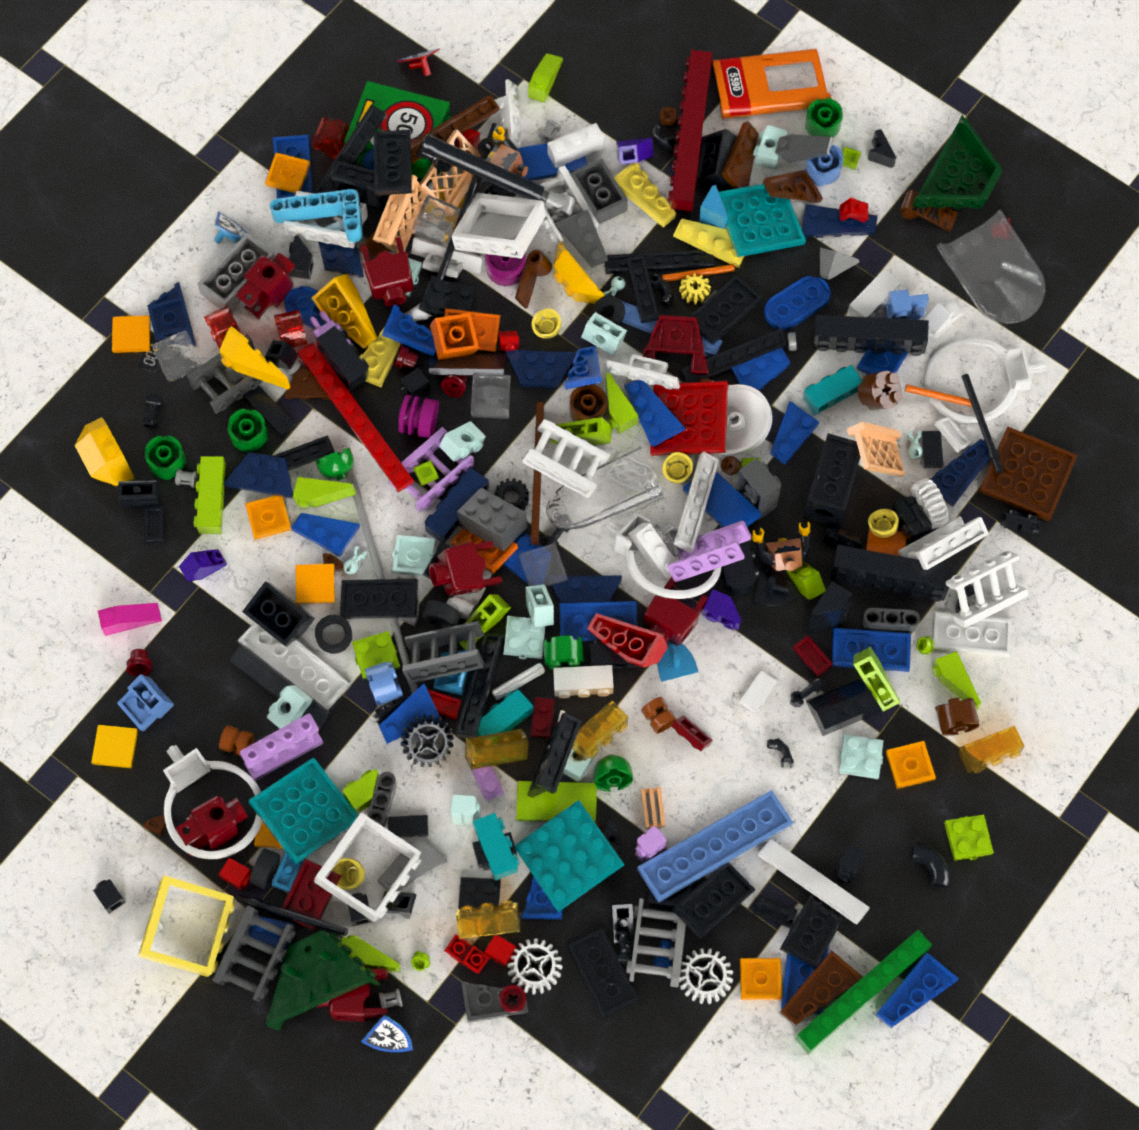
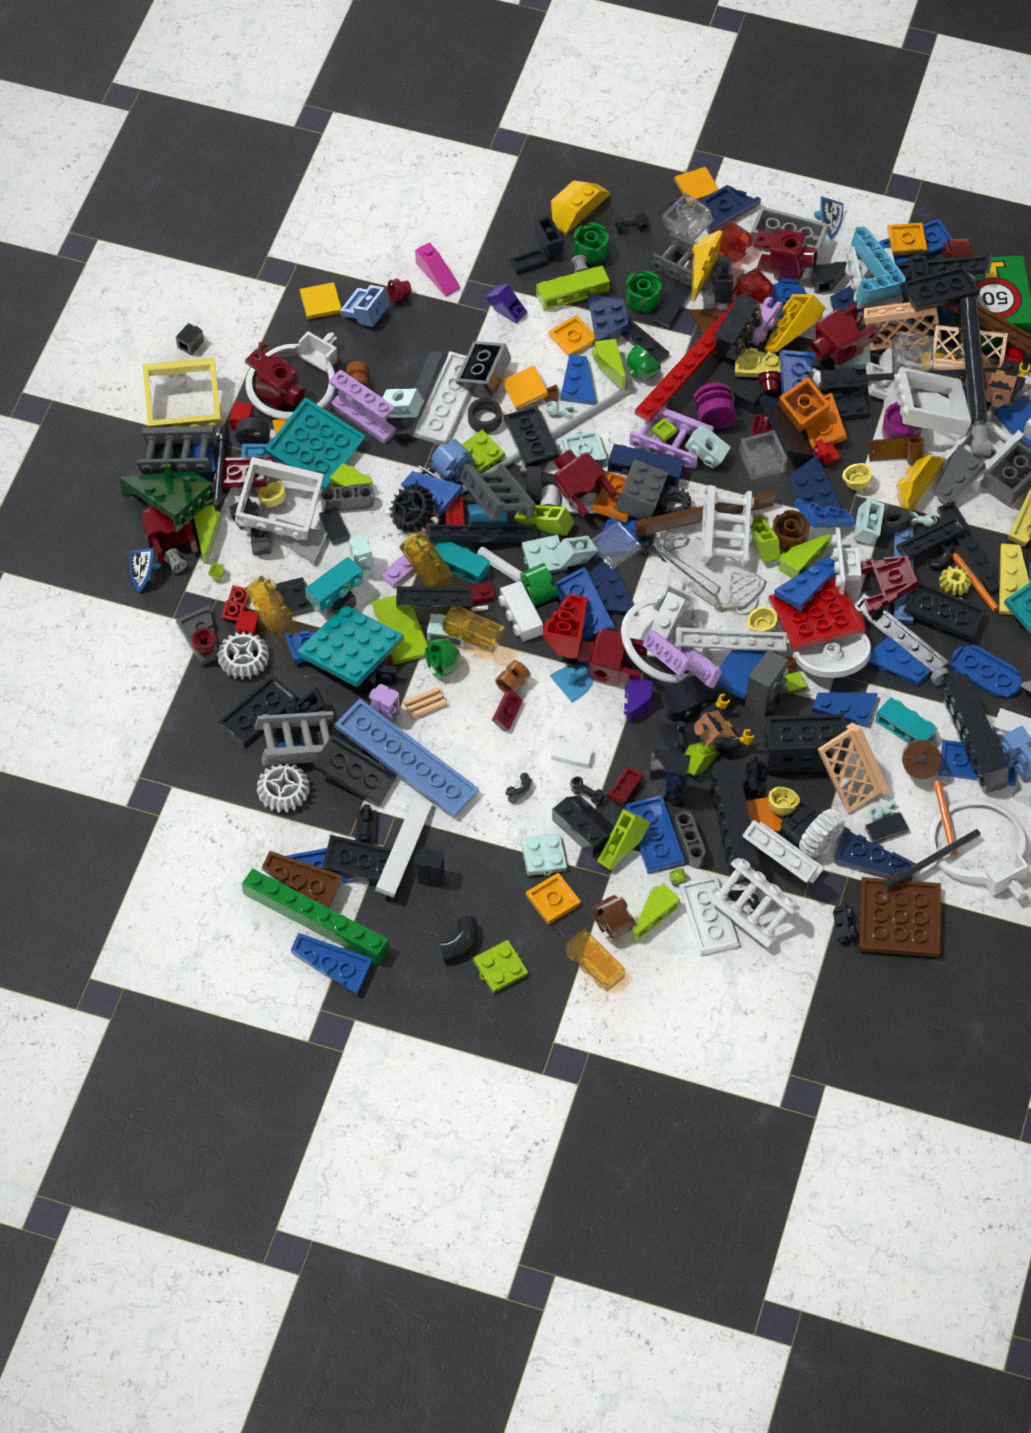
camera: 70 degrees right, 10 degrees down
light orange tile [740,958,782,1000] -> none
white tile [934,416,972,453] -> none

